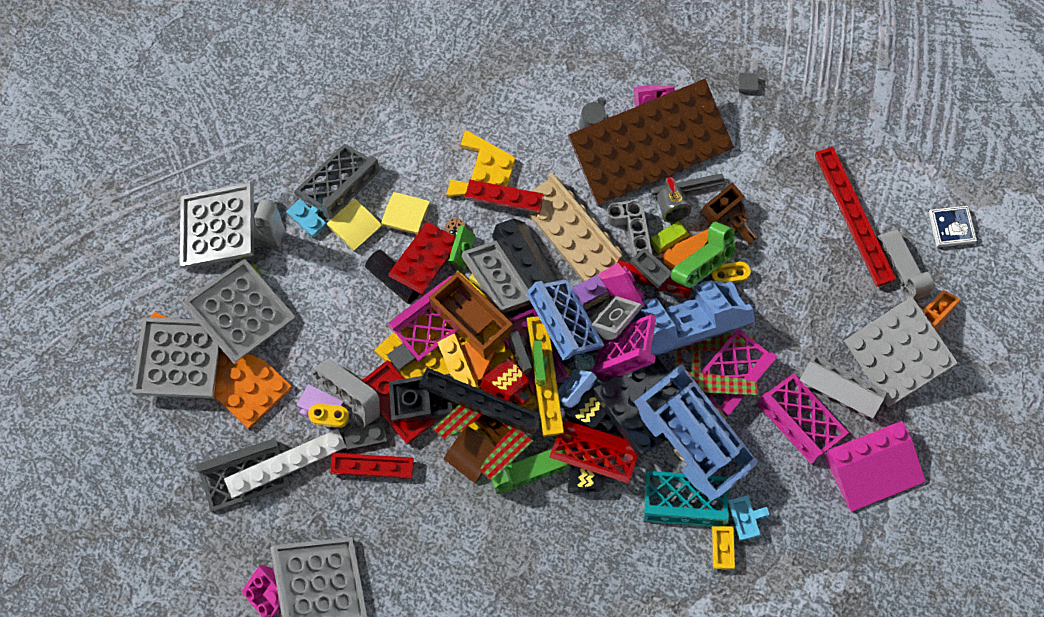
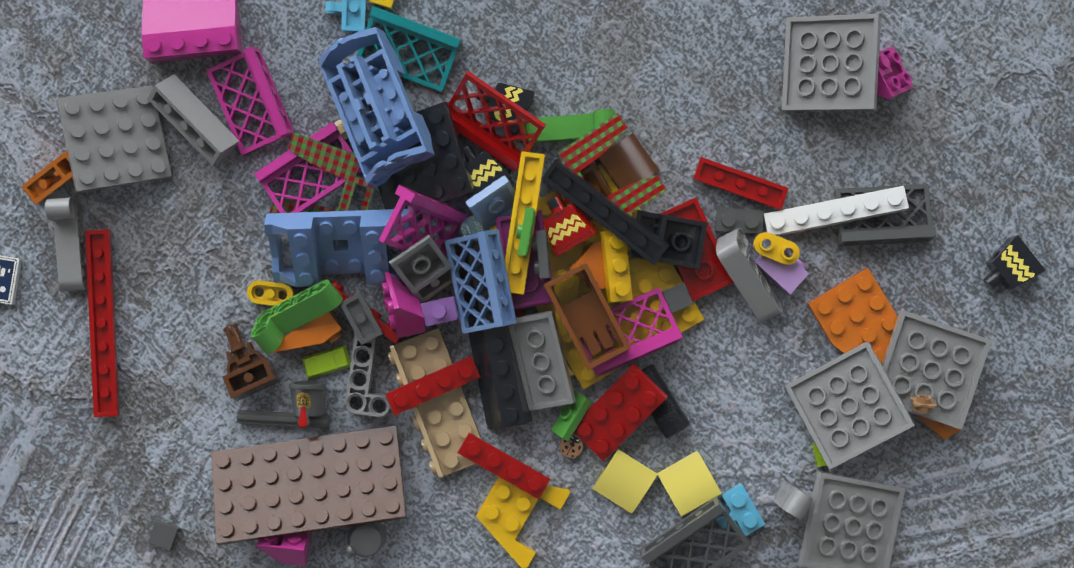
camera: 165 degrees left, 20 degrees up
none -> red plate [385,356,480,416]
none -> medium nougat plate [910,395,937,414]
none -> black torso [983,235,1046,290]

